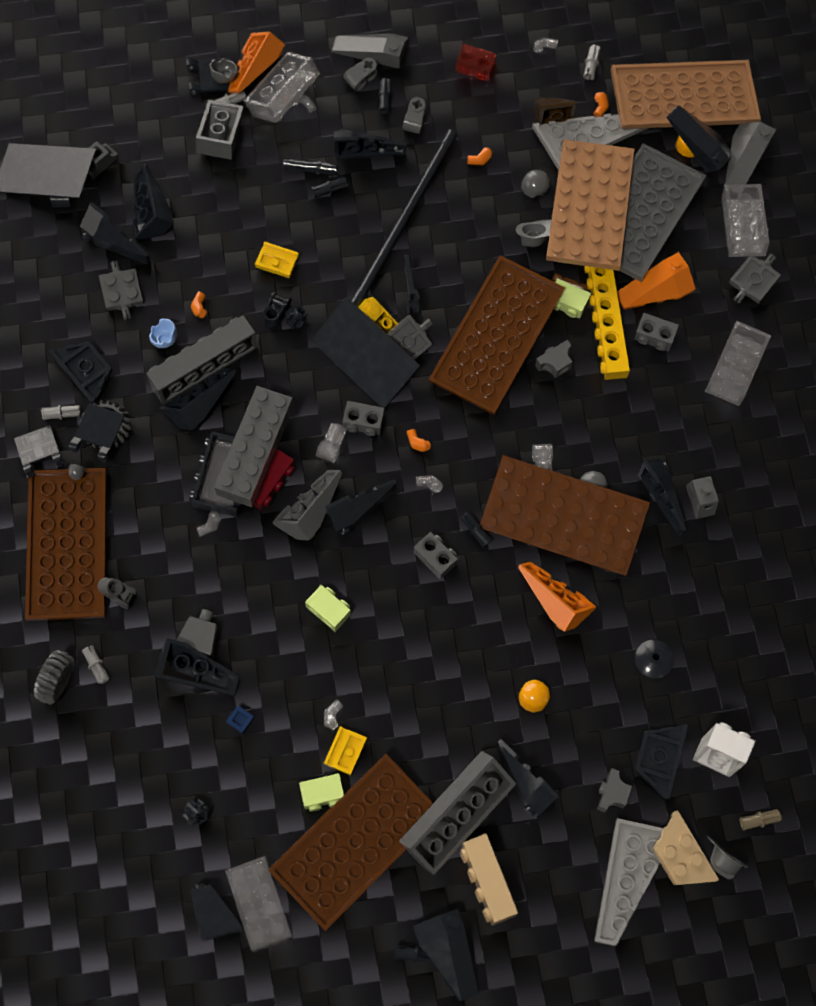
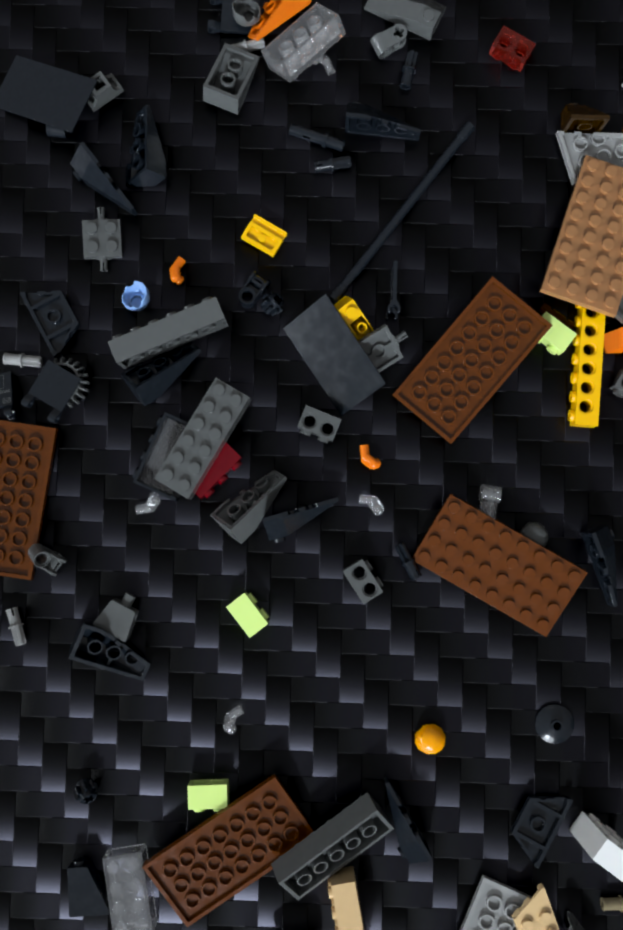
camera: 20 degrees right, 15 degrees up
dark grey hinge [68,464,85,480] -> none
dark blue plate [226,705,254,734] -> none
clear piece [316,423,347,463] -> none
yellow plate [324,726,367,776] -> none
dark grey piece [403,97,425,134] -> none
orange arm [468,147,492,165] -> none
dark grey piece [516,220,552,247] -> none
orange wedge [518,562,596,632] -> none
dark grey hair [521,170,550,198] -> none
clear arm [533,38,558,53] -> none
dark grey brick [535,340,572,378] -> none
dark grey brick [597,769,632,812] -> none

